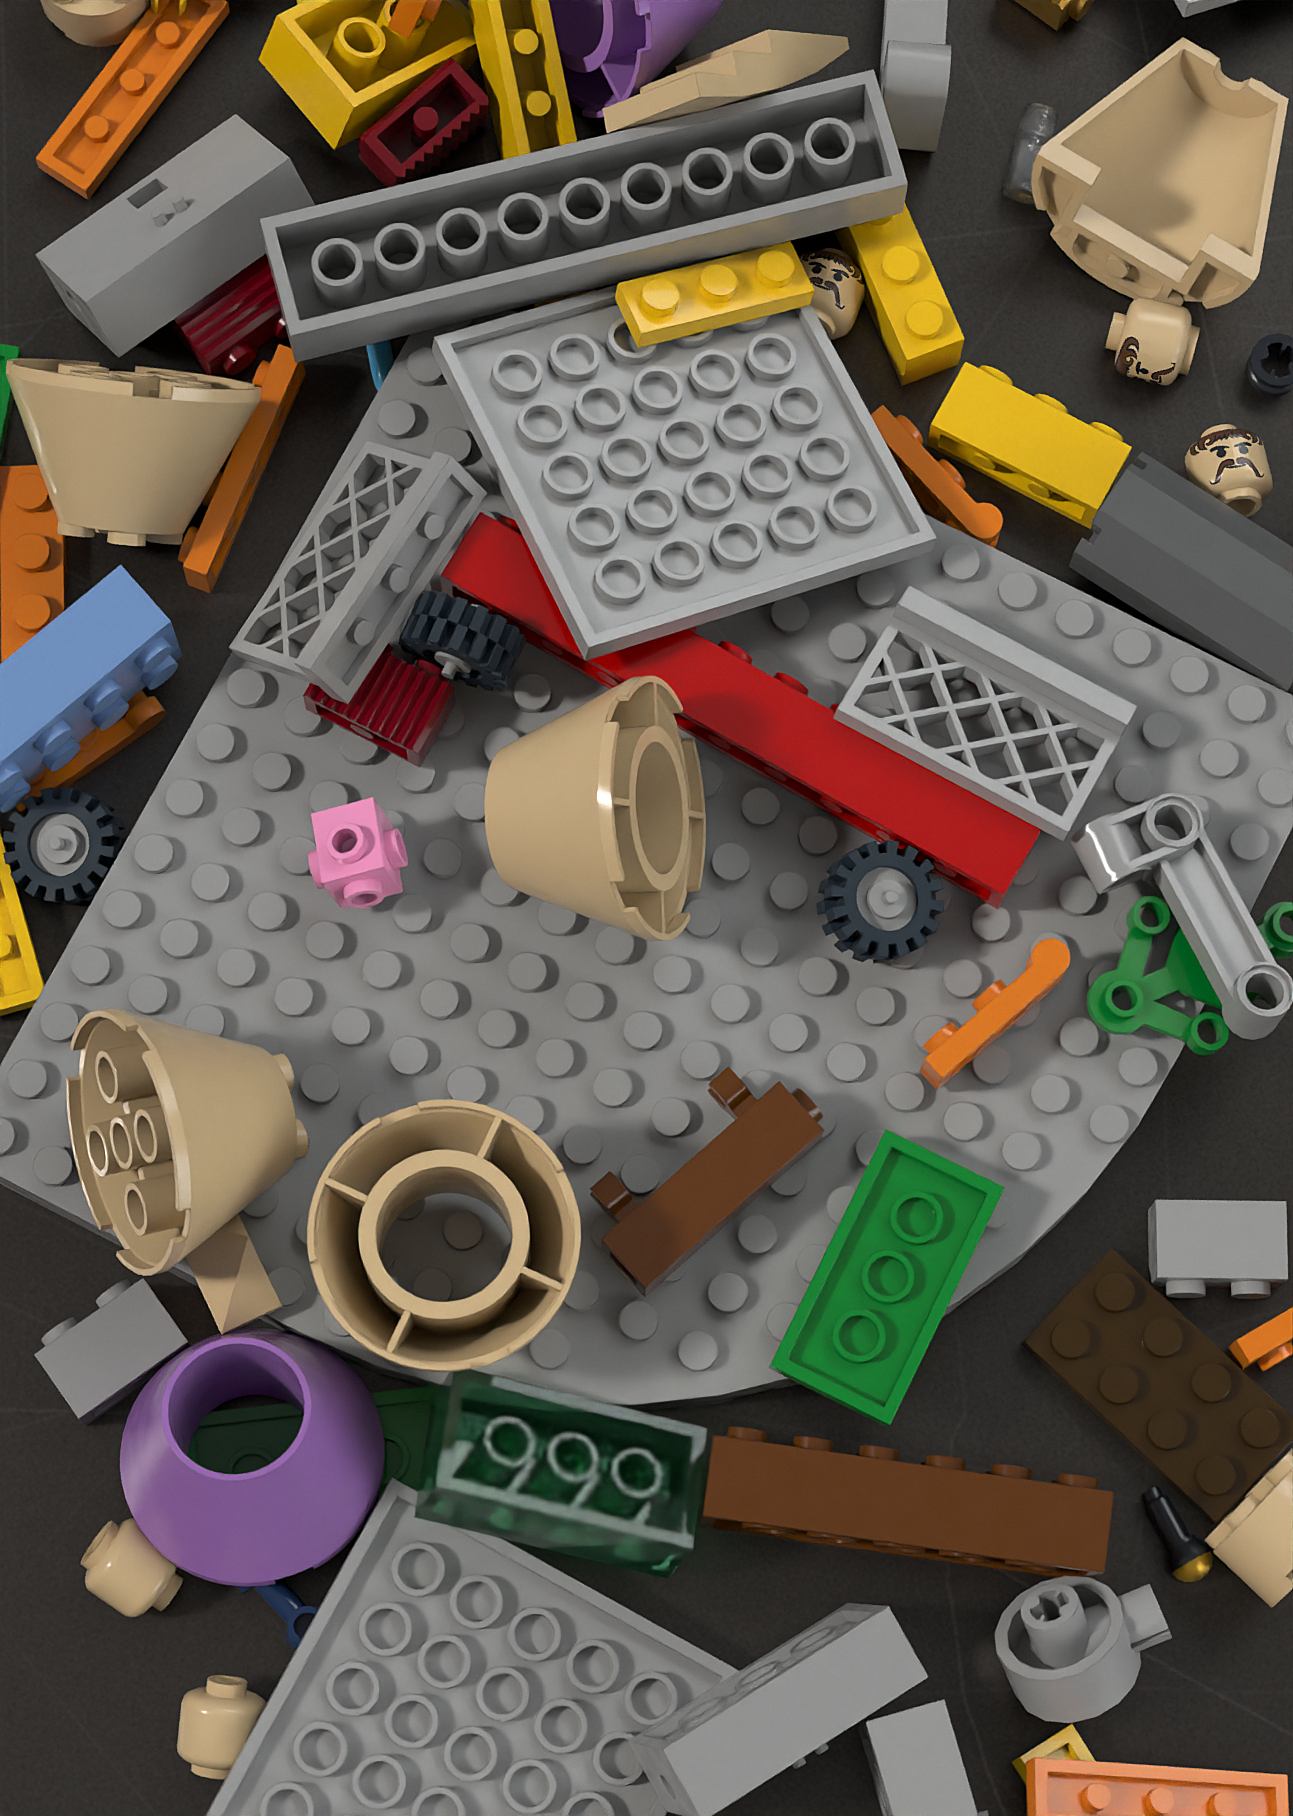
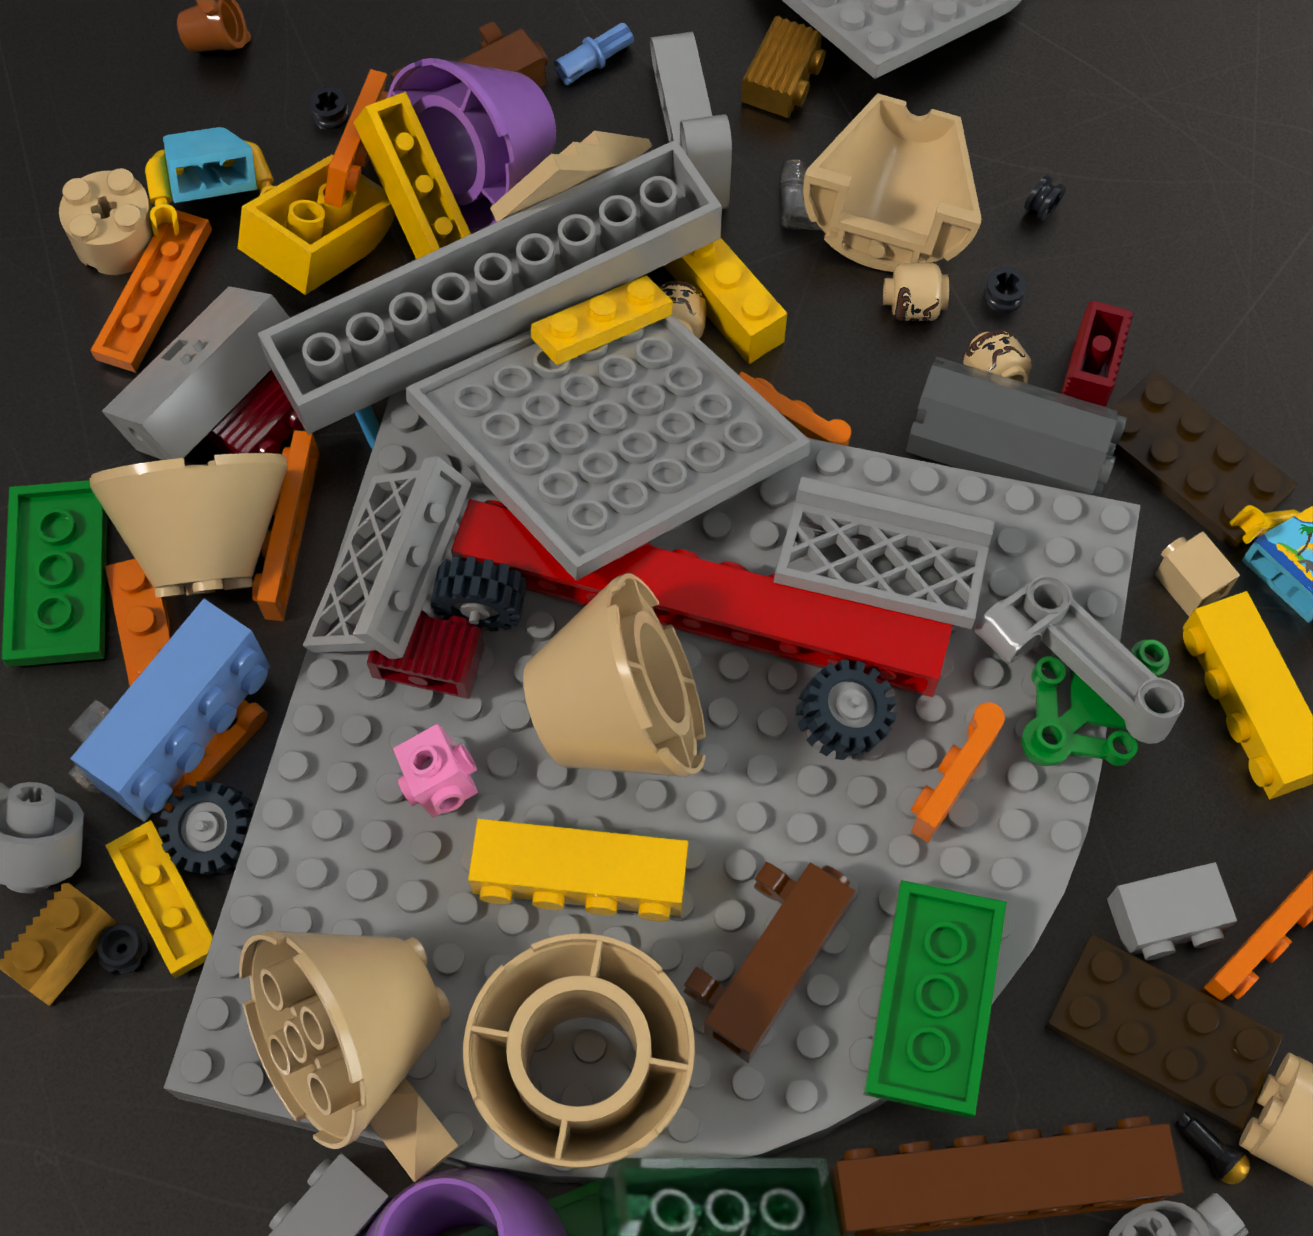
camera: 10 degrees left, 10 degrees down
dark red brick [358,58,489,188] -> none
yellow brick [926,362,1132,529] -> none
none -> yellow brick [468,818,688,922]

